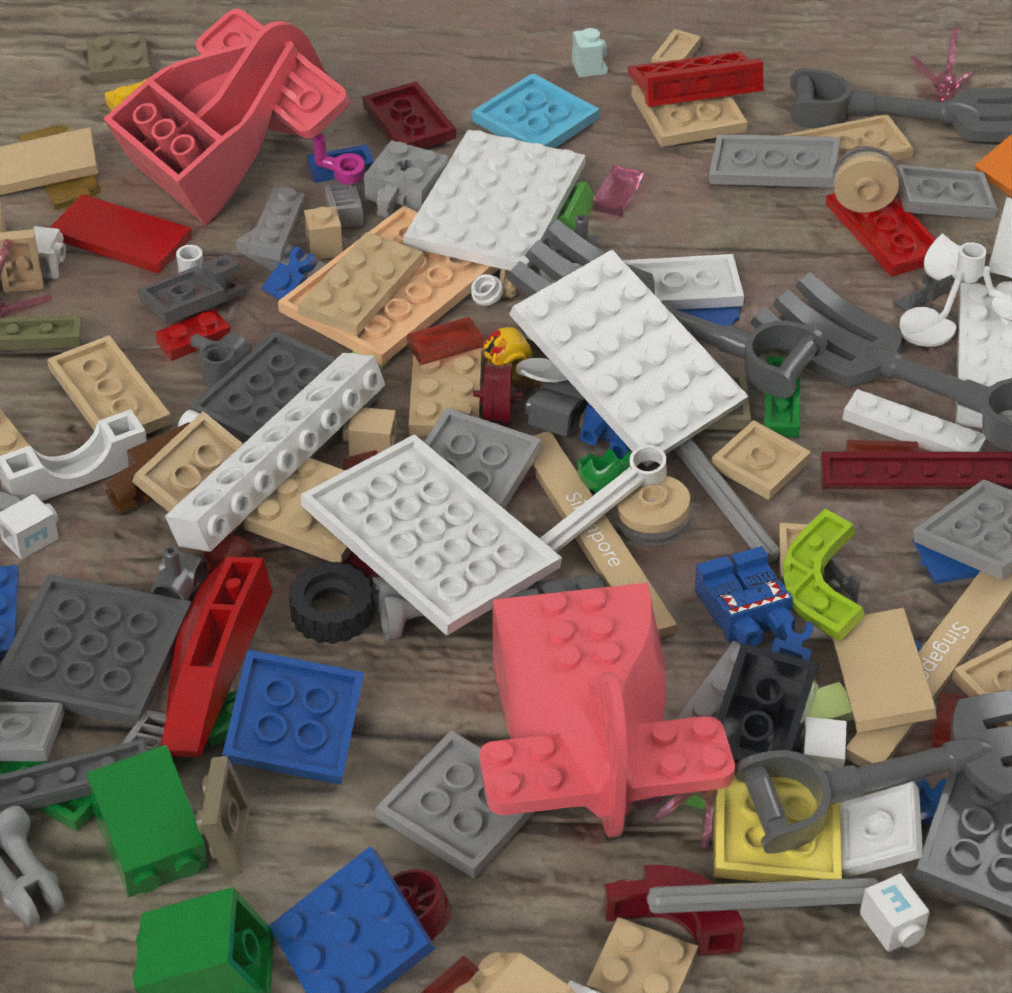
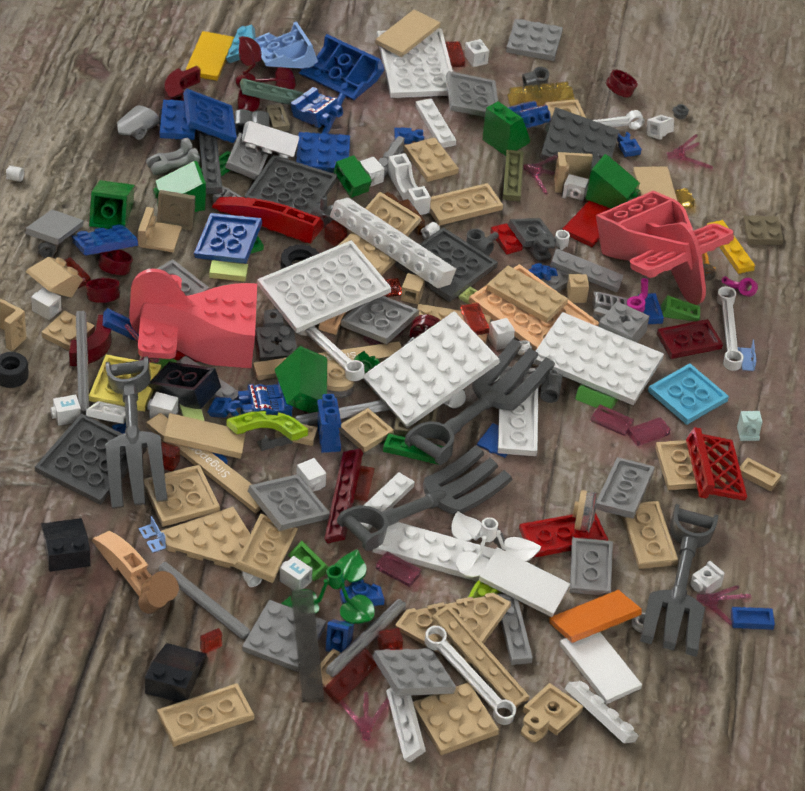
camera: 95 degrees right, 0 degrees up
none -> dark red wheel [86,277,120,303]
none -> blue tile [103,308,139,341]
none -> tan bracket [138,207,182,252]
none -> yellowish green tile [209,260,248,282]
none -> green slope [274,346,328,413]
none -> white brick [296,458,326,492]
none -> blue hips [317,394,341,453]
none -> green brick [333,155,372,198]
none -> white brick [488,318,515,350]
none -> green slope [586,154,641,209]
none -> clear pink tile [627,417,671,446]
none -> bright green slope [661,295,700,321]
none -> white brick [690,561,724,598]
none -> white piece [717,286,744,371]
none -> blue tile [731,607,775,630]
none -> light blue piece [738,340,756,371]

